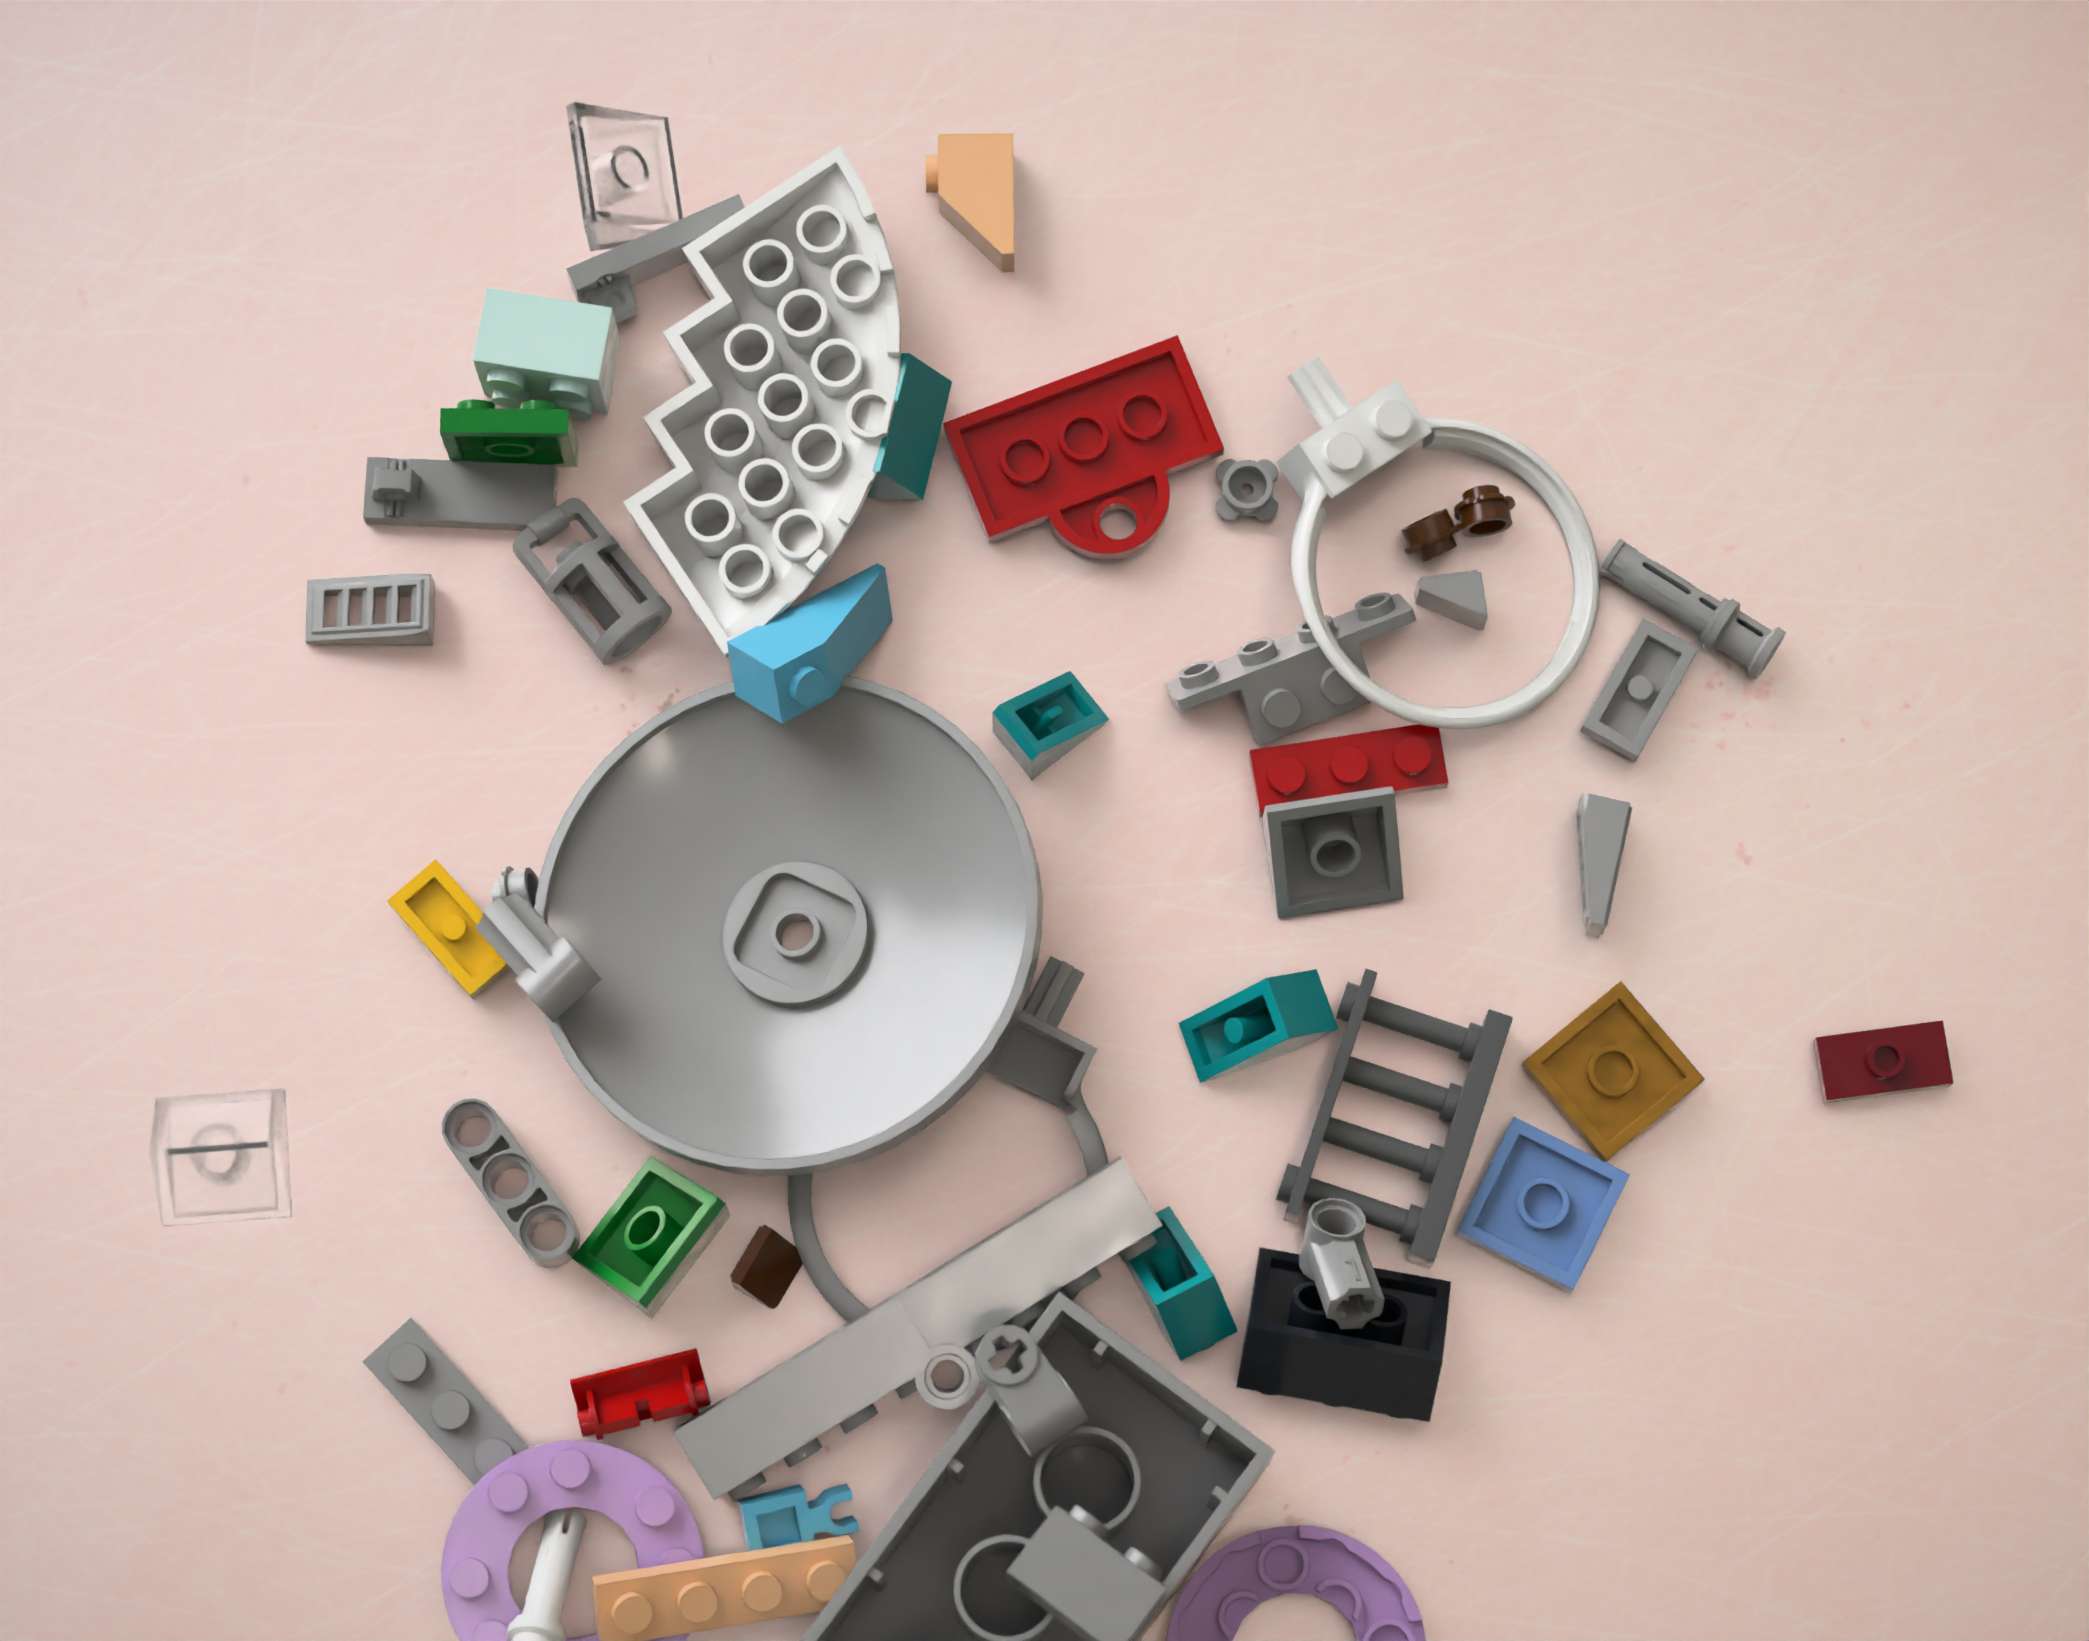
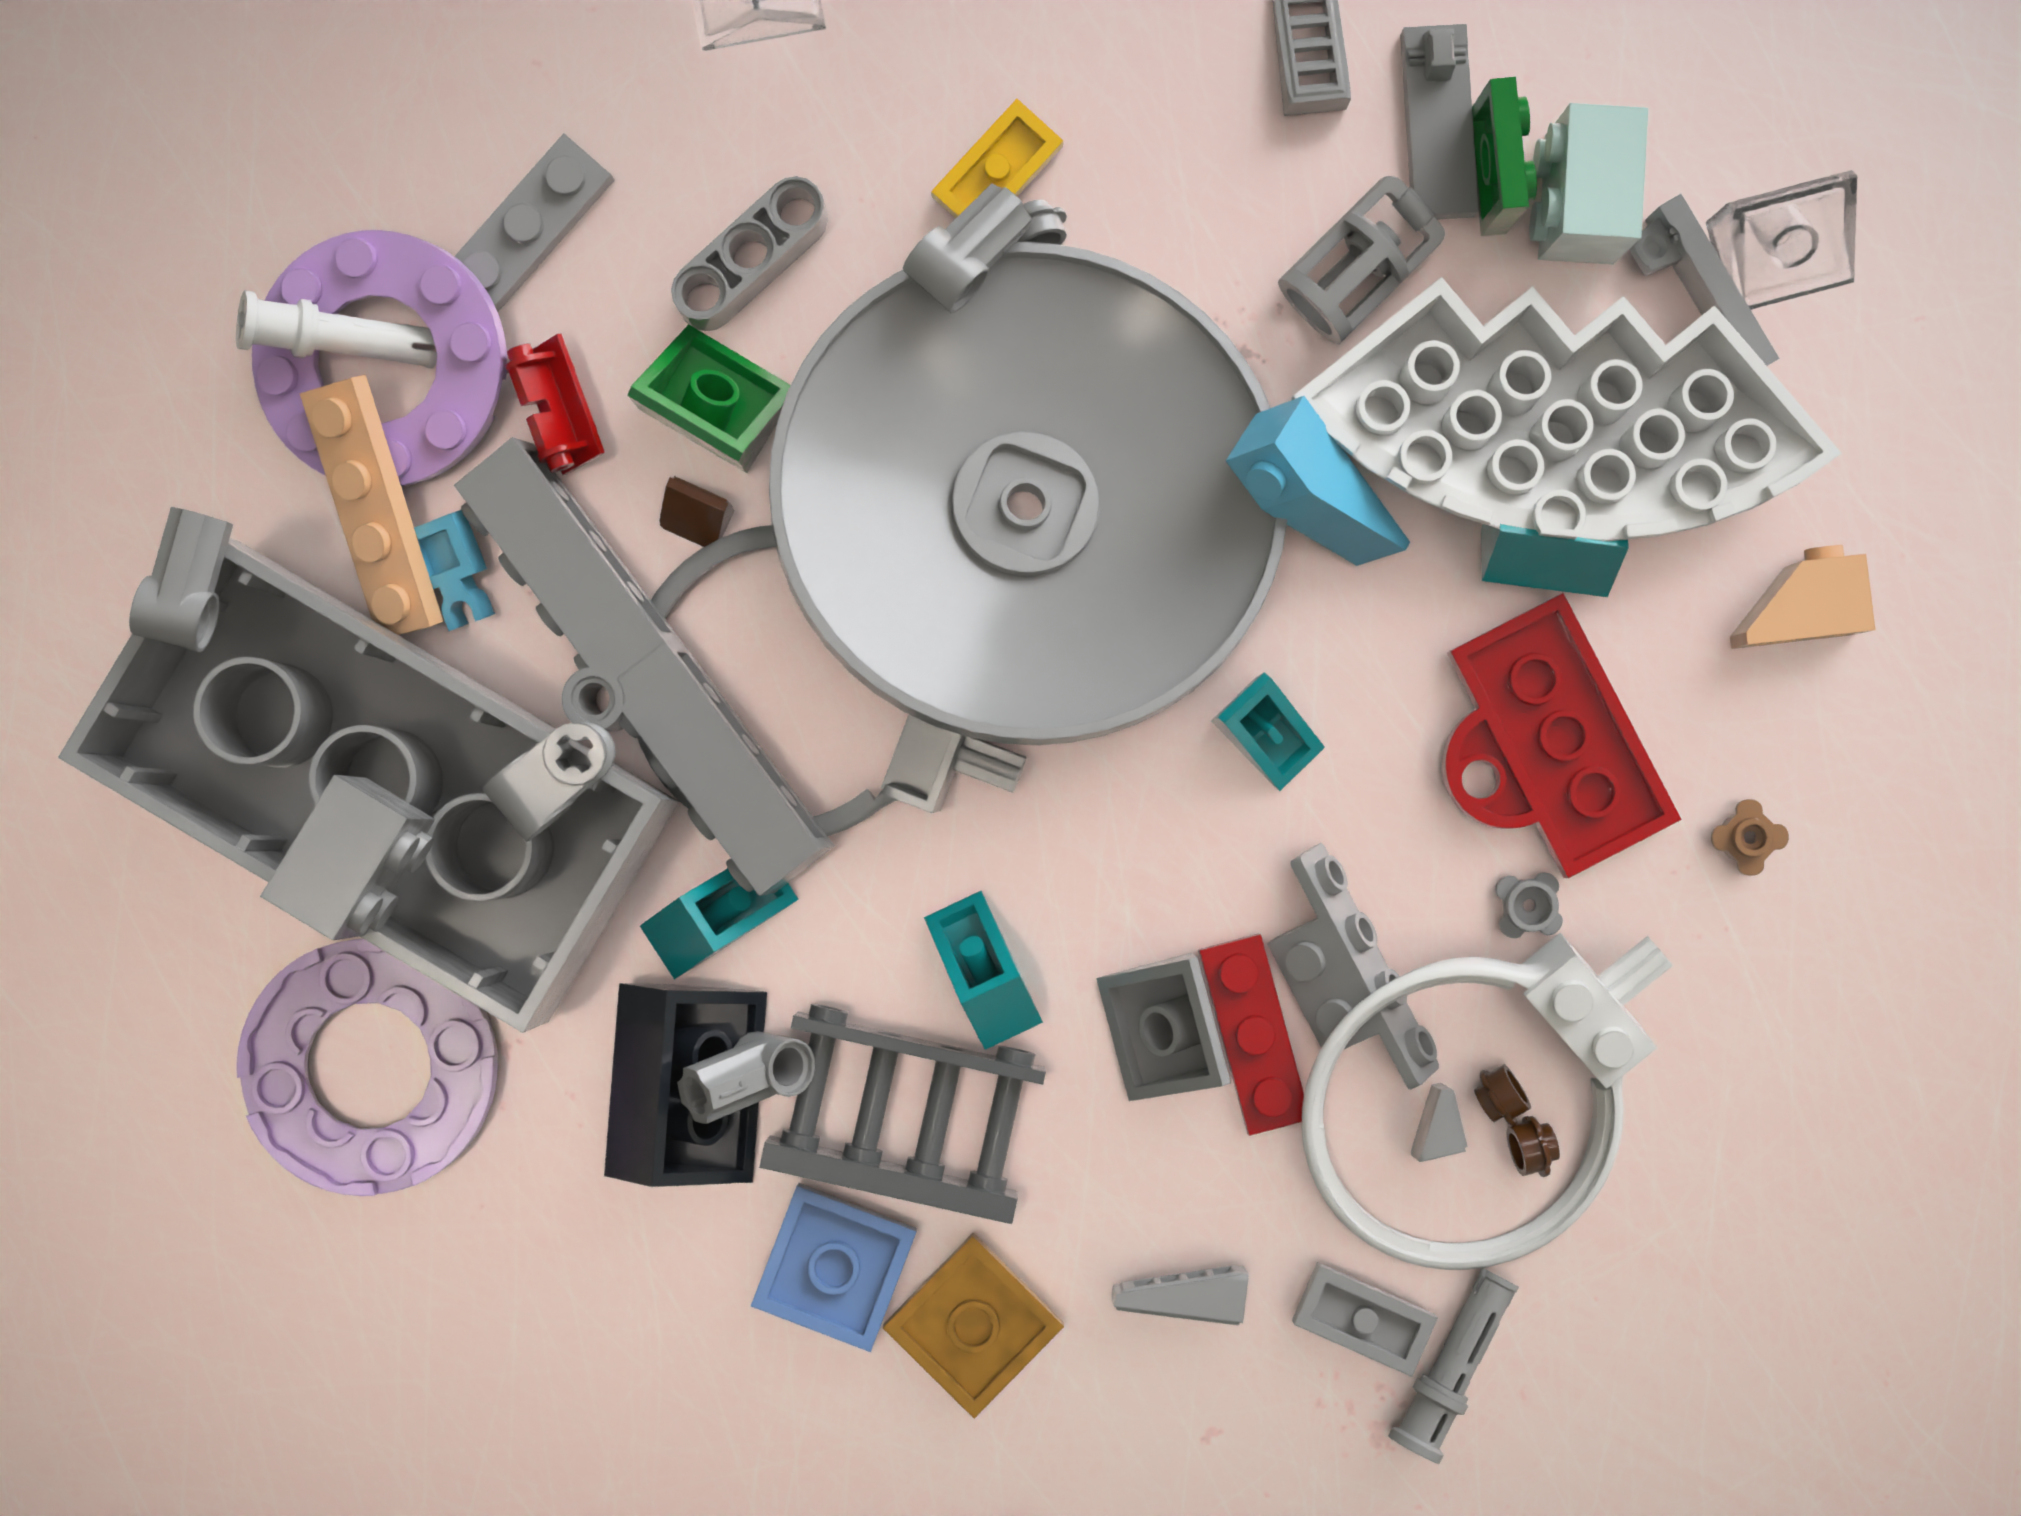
camera: 80 degrees right, 10 degrees up
none -> medium nougat plate [1711,799,1789,876]

